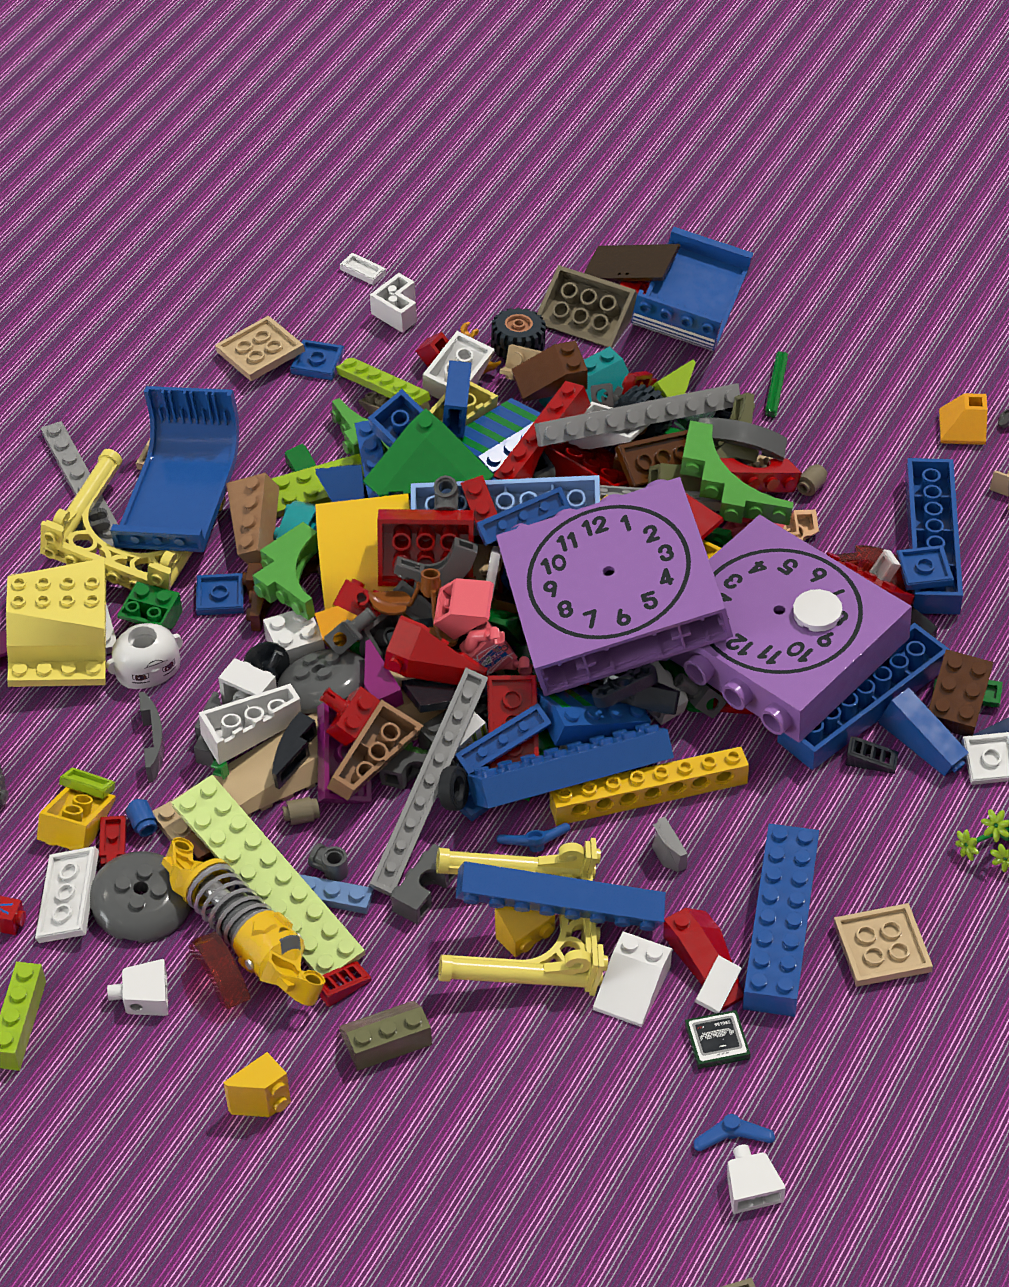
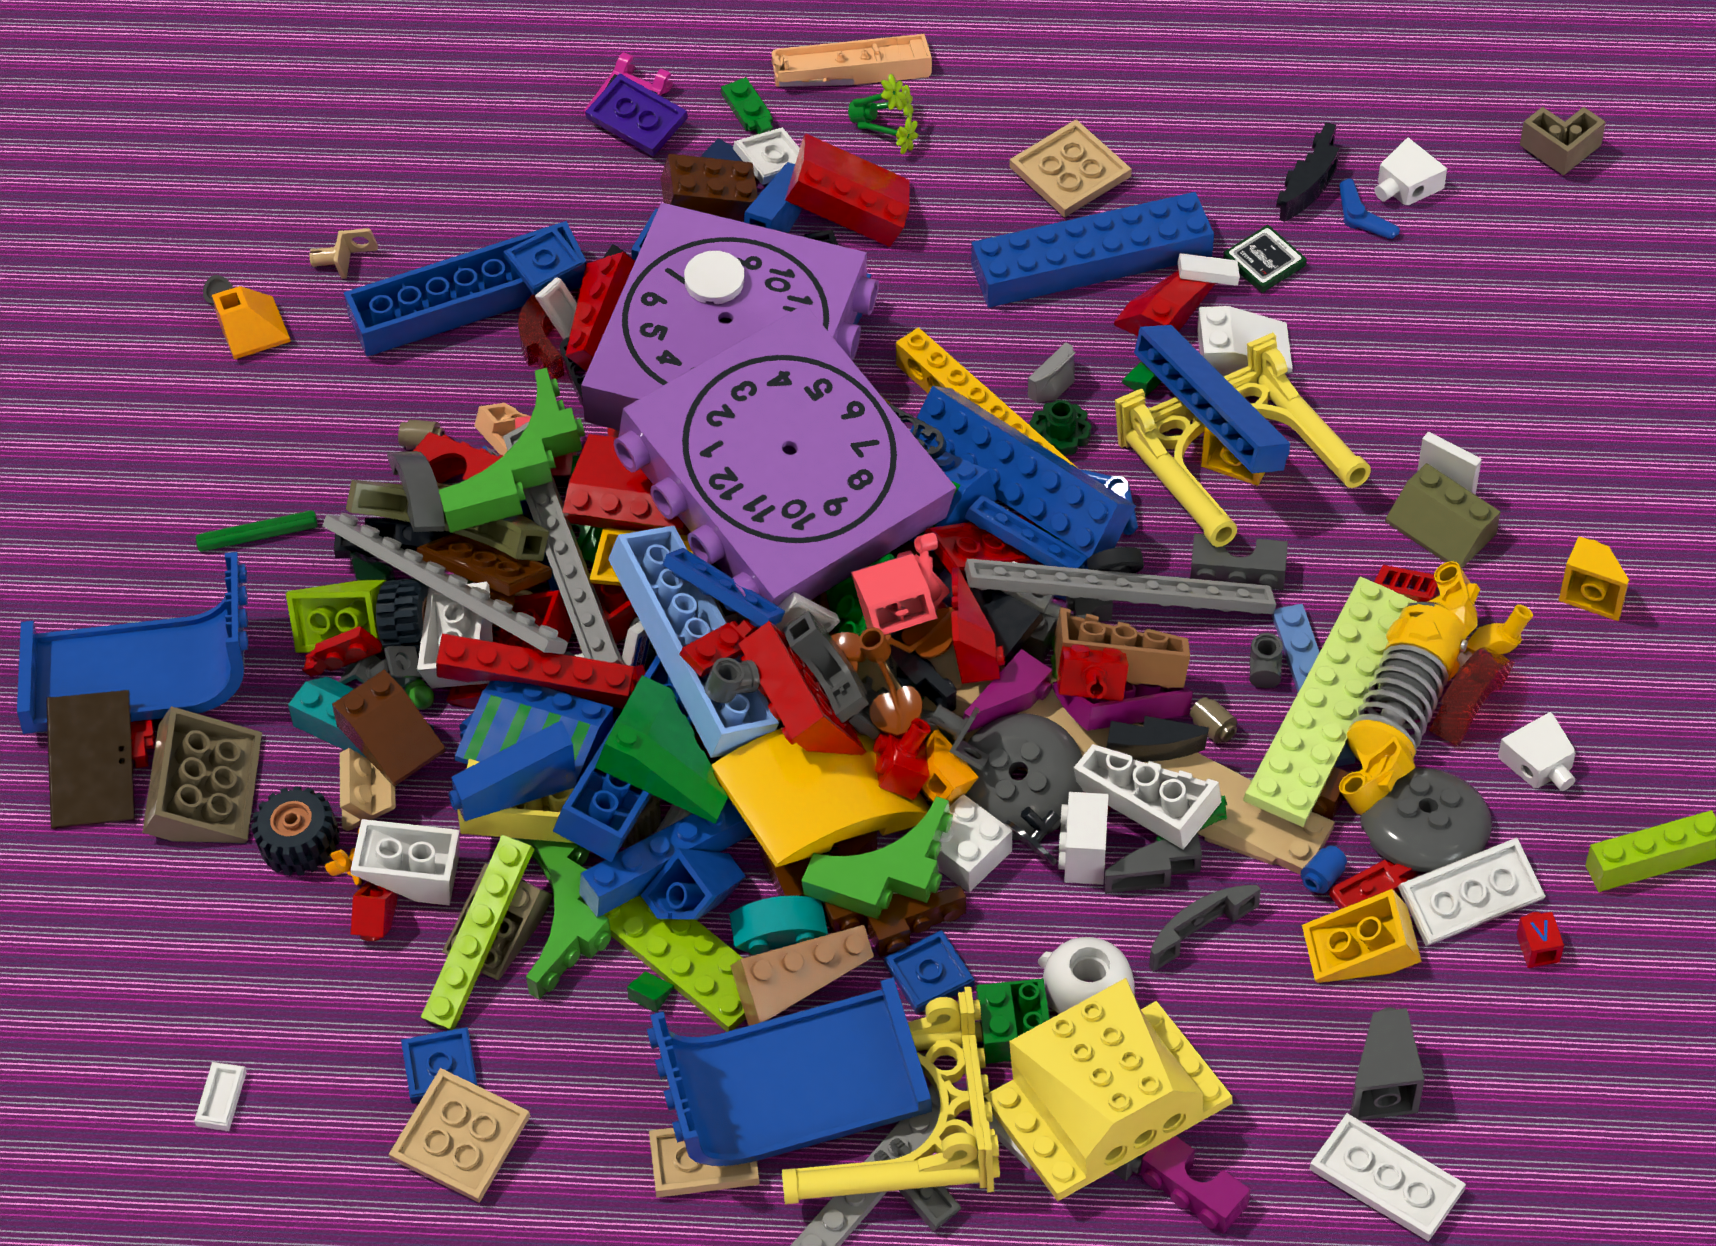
camera: 115 degrees left, 5 degrees up
lime tile [59,767,116,799] -> none
white brick [370,273,417,333] -> none
none -> red slope [785,133,910,247]
none -> dark green plant [1030,400,1091,456]
none -> black slope [1276,122,1339,222]
none -> white tile [1417,432,1482,495]
none -> yellow arm [1457,604,1533,678]

